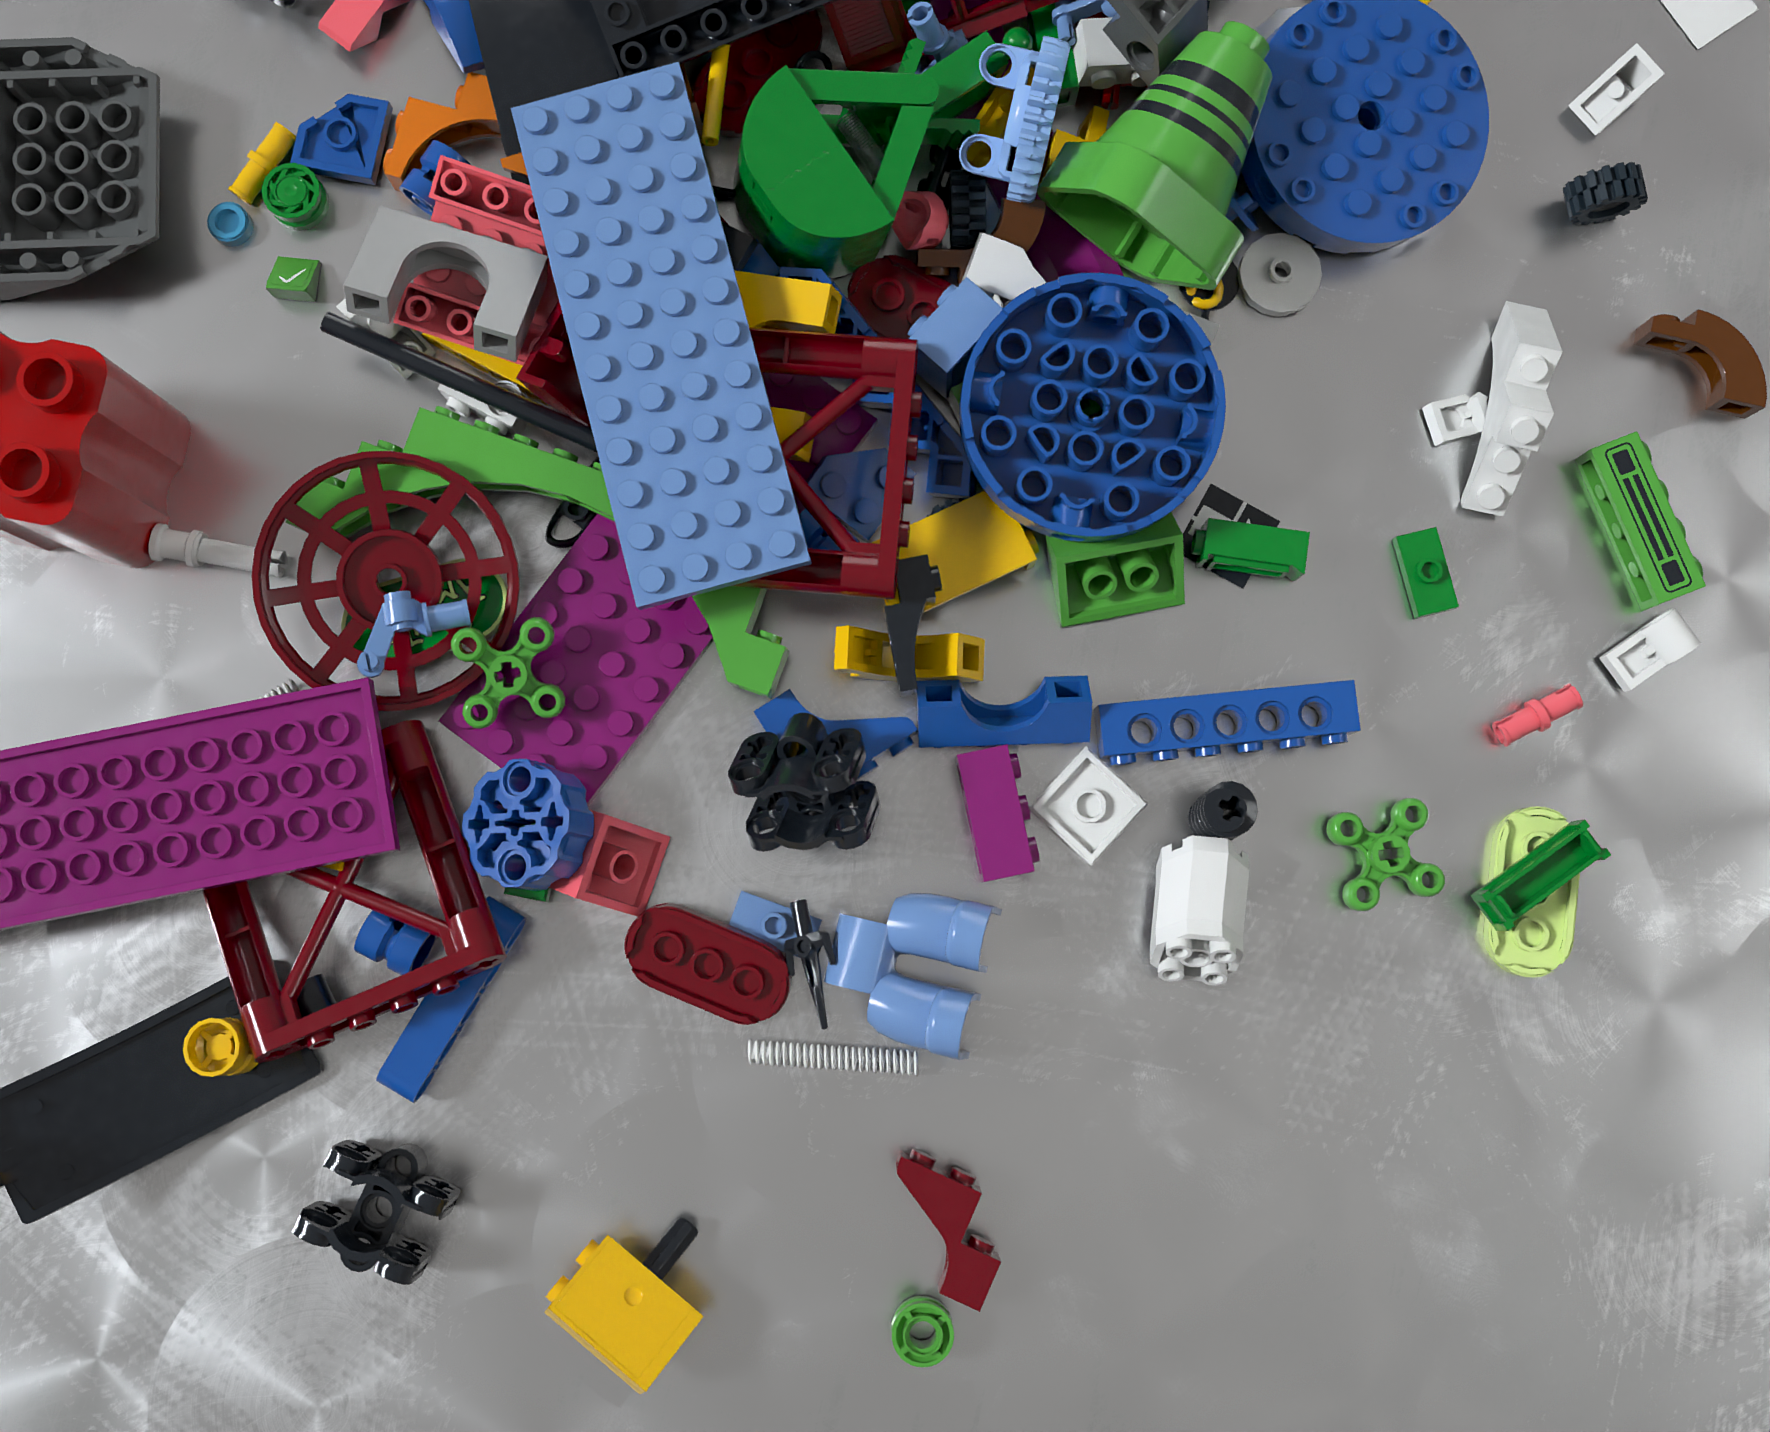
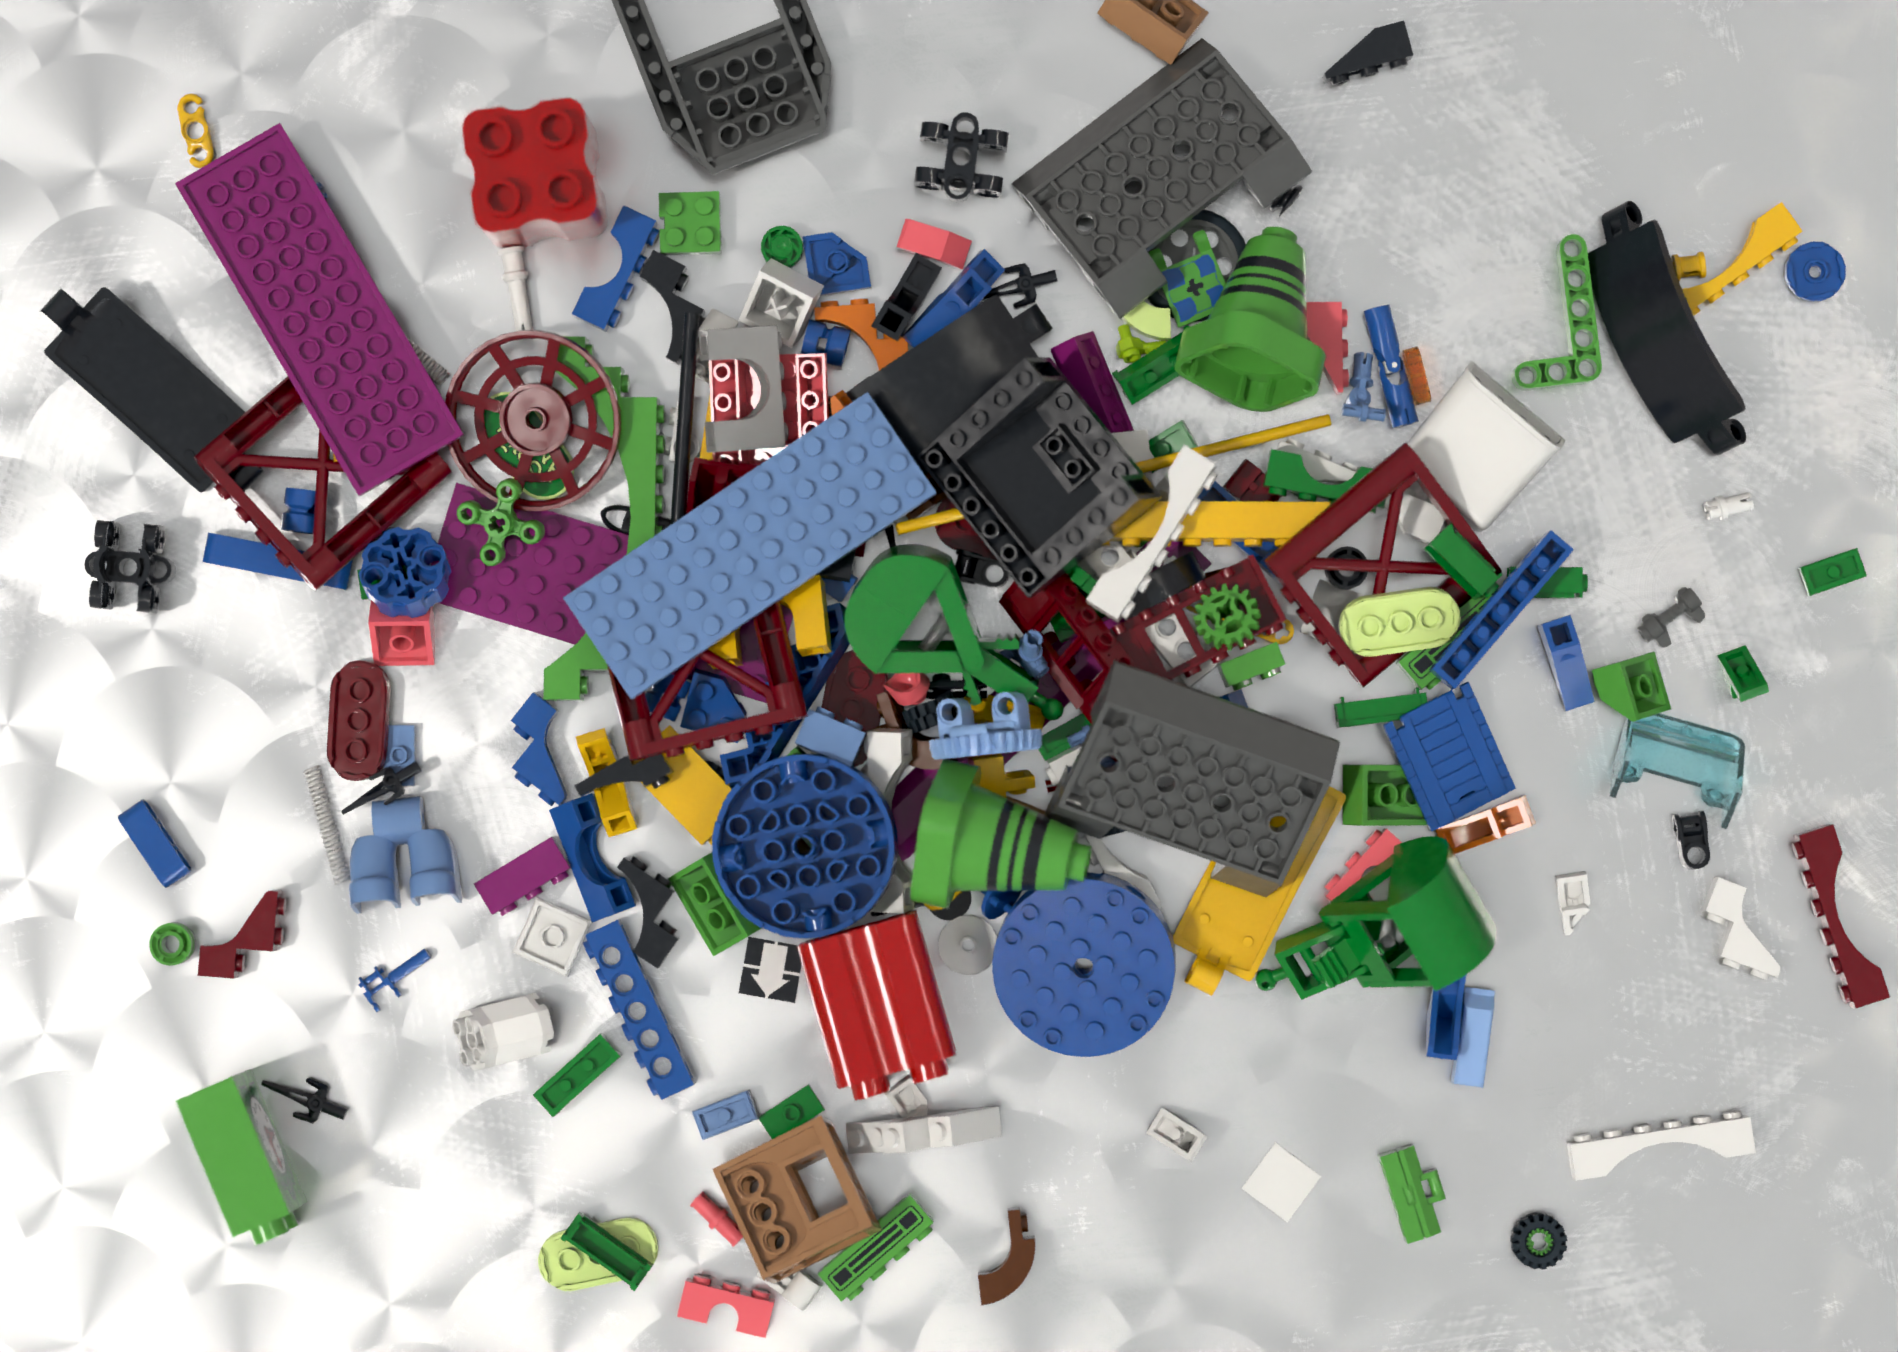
camera: 80 degrees right, 5 degrees up
yellow wheel [183,1018,258,1077] -> none
dark azure tile [207,202,253,247] -> none
yellow pin [228,121,296,205] -> none
bright green slope [266,256,321,302] -> none
medium blue pin [357,591,471,678] -> none
yellow piece [544,1217,704,1395] -> none
black piece [728,713,881,852] -> none
black piece [1188,781,1258,841] -> none
green window [1191,518,1310,581] -> none
bright green gear [1326,798,1445,911] -> none
black bush [1563,162,1648,225] -> none
none -> blue beam [118,799,192,888]
none -> bright green brick [176,1069,307,1246]
none -> black piece [261,1078,348,1124]
none -> blue piece [358,948,431,1012]
none -> green container [533,1033,622,1117]
none -> blue arch [572,205,660,332]
none -> black arch [617,856,679,969]
none -> black arch [640,250,706,365]
none -> bright green piece [659,191,722,256]
none -> coral arch [677,1275,775,1338]
none -> medium blue plate [692,1090,760,1140]
none -> medium nougat piece [712,1115,882,1284]
none -> white brick [738,258,824,348]
none -> red brick [797,910,956,1101]
none -> black arch [871,253,942,342]

